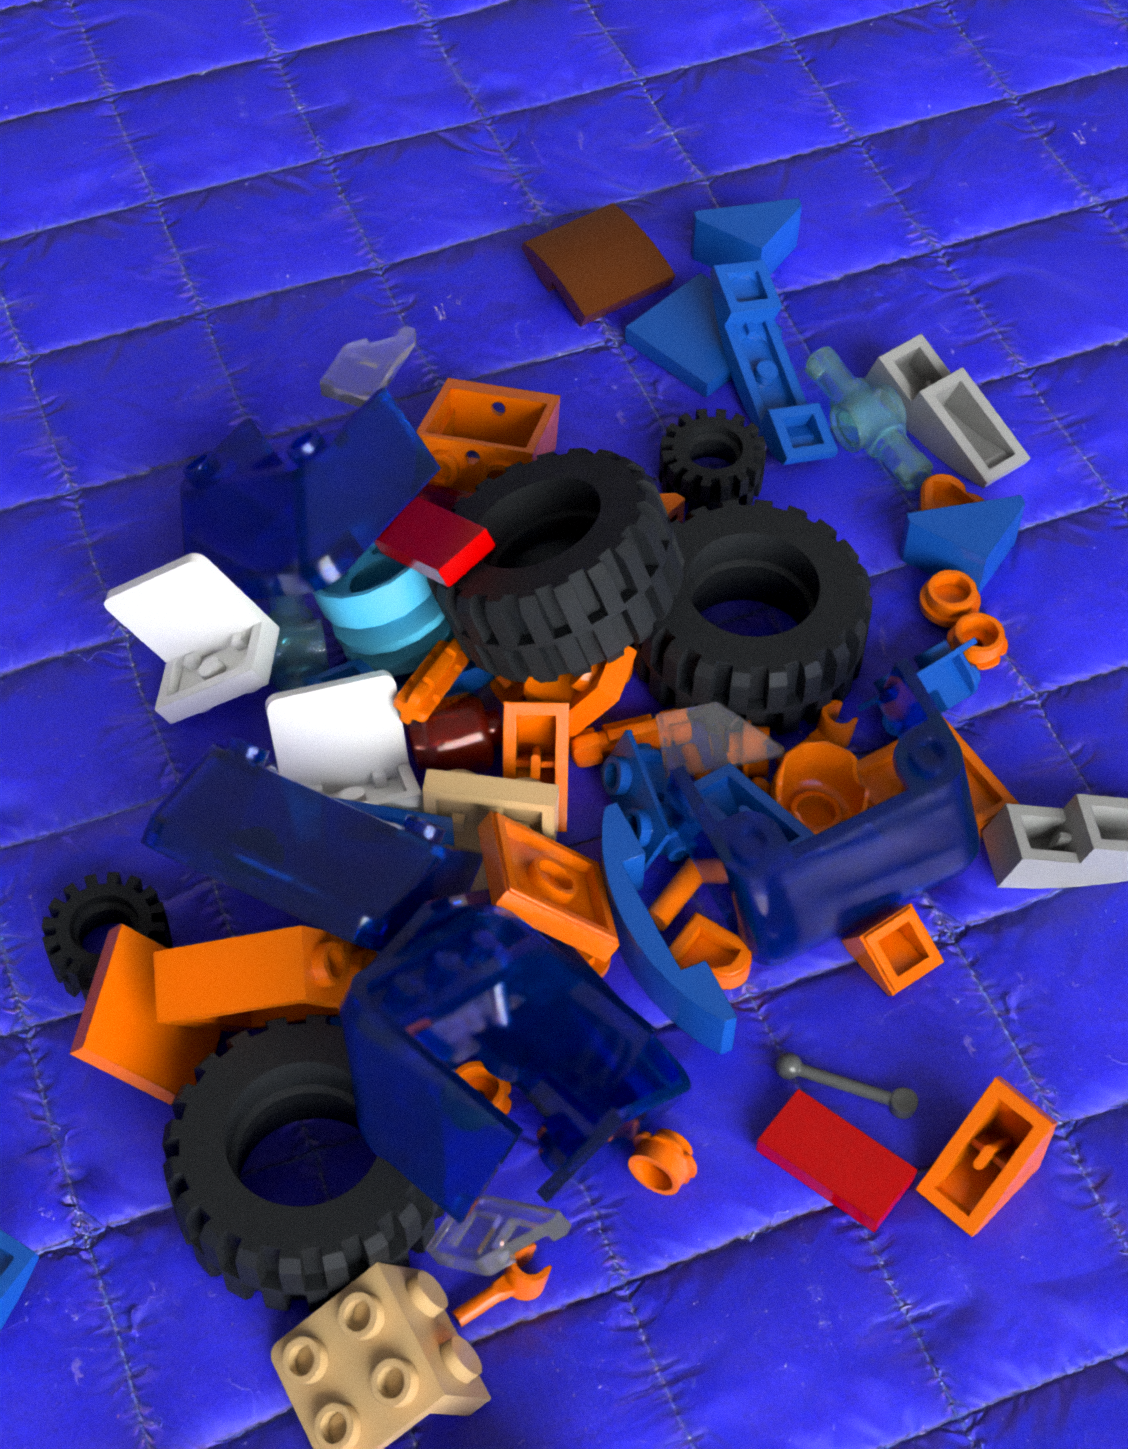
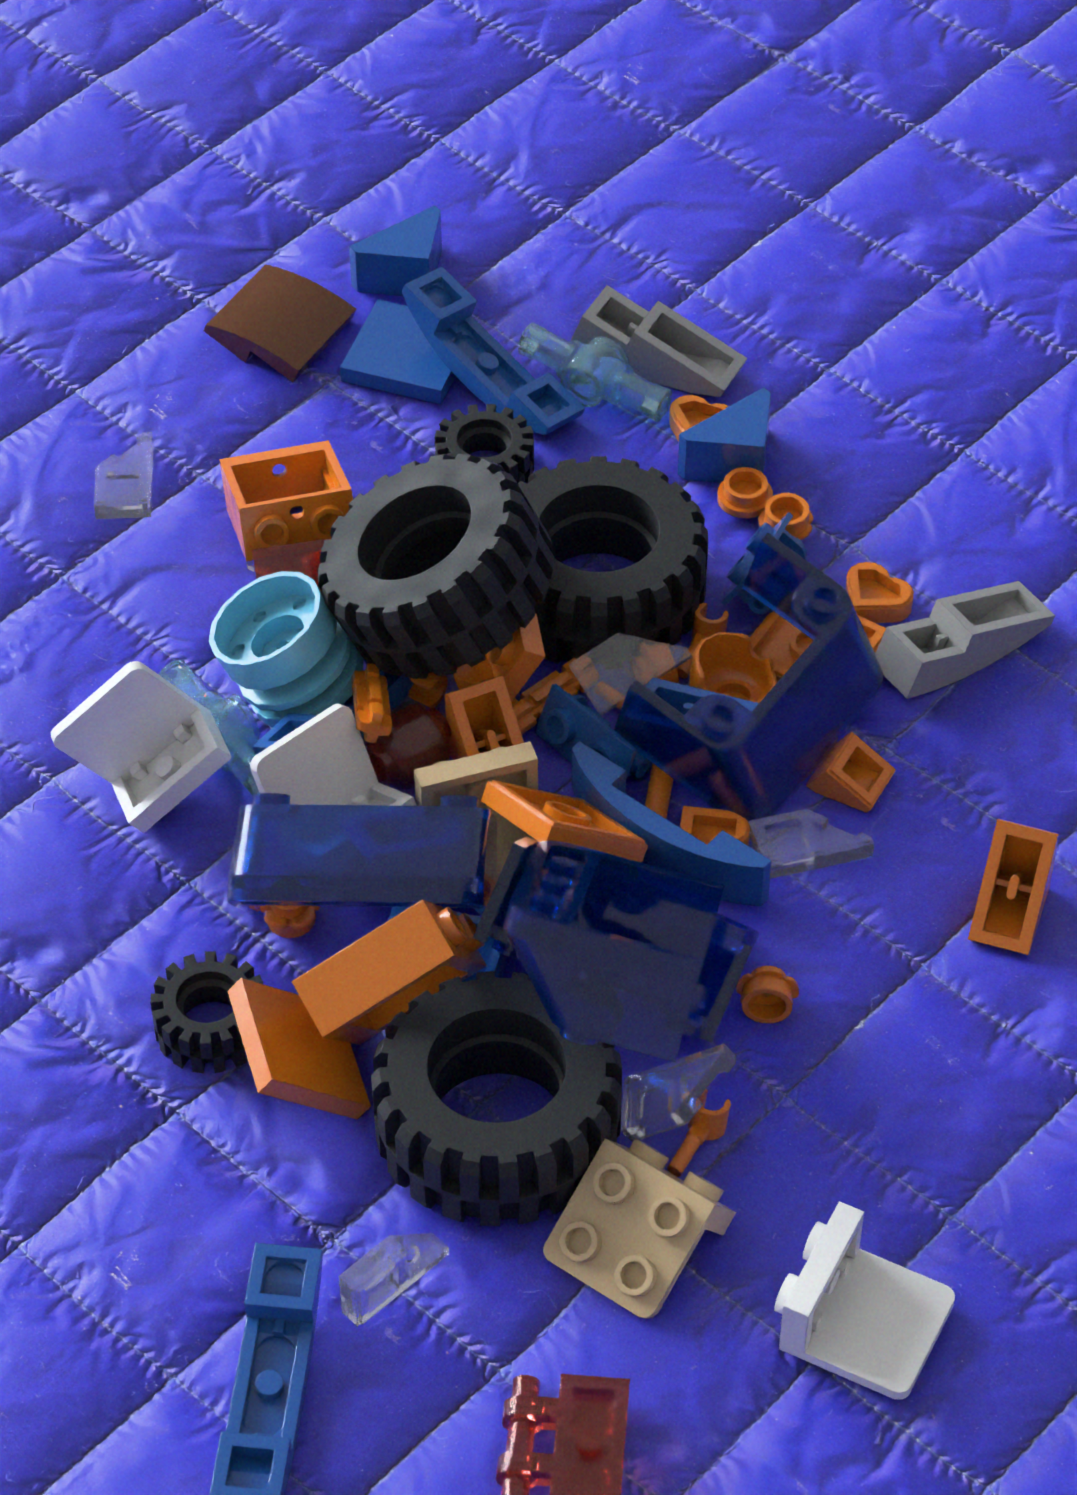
camera: 25 degrees left, 5 degrees down
clear blue windscreen [180,388,441,600] -> none
red tile [371,496,496,587] -> none
red tile [756,1089,917,1233] -> none
dark grey hinge [775,1052,918,1119] -> none
none -> clear tile [338,1233,449,1327]
none -> clear tile [749,809,875,879]
none -> orange tile [845,562,914,623]

